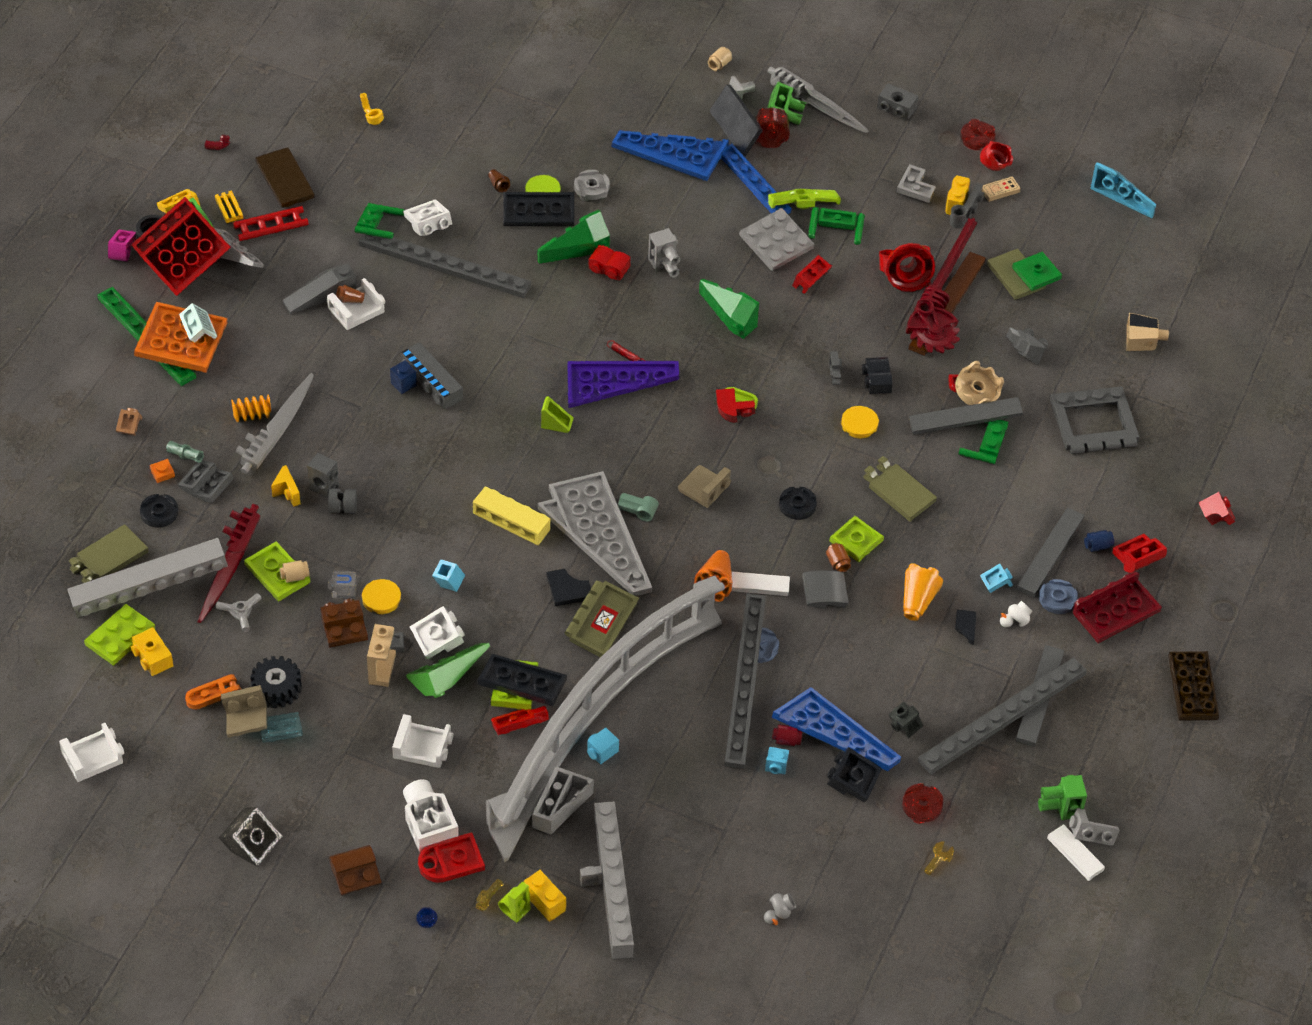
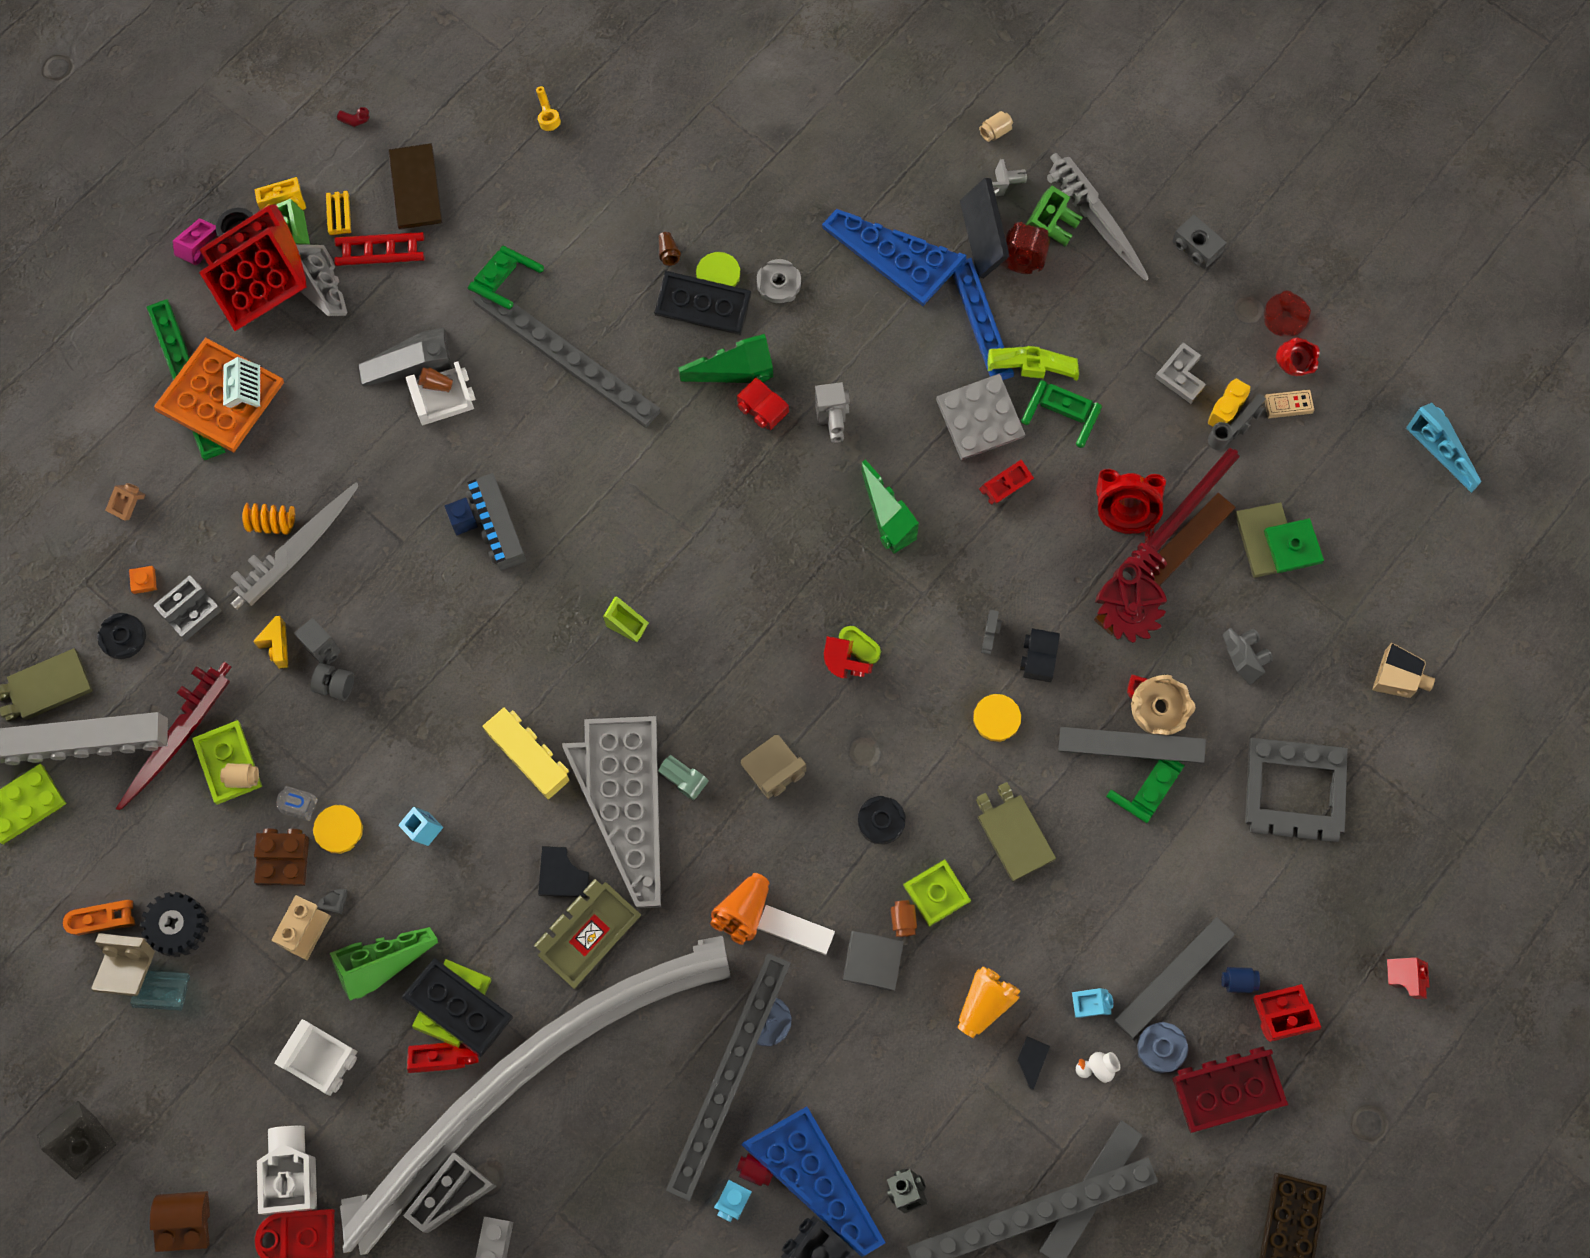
camera: 20 degrees right, 20 degrees up
yellow brick [131,627,174,676] -> none
sand green pin [166,441,204,463] -> none
light grey piece [216,593,262,632] -> none
white plate [403,199,452,236] -> none
white plate [410,606,465,659] -> none
dark purple wing [567,361,679,408] -> none
medium azure brick [587,727,619,764] -> none
red piece [607,340,645,361] -> none

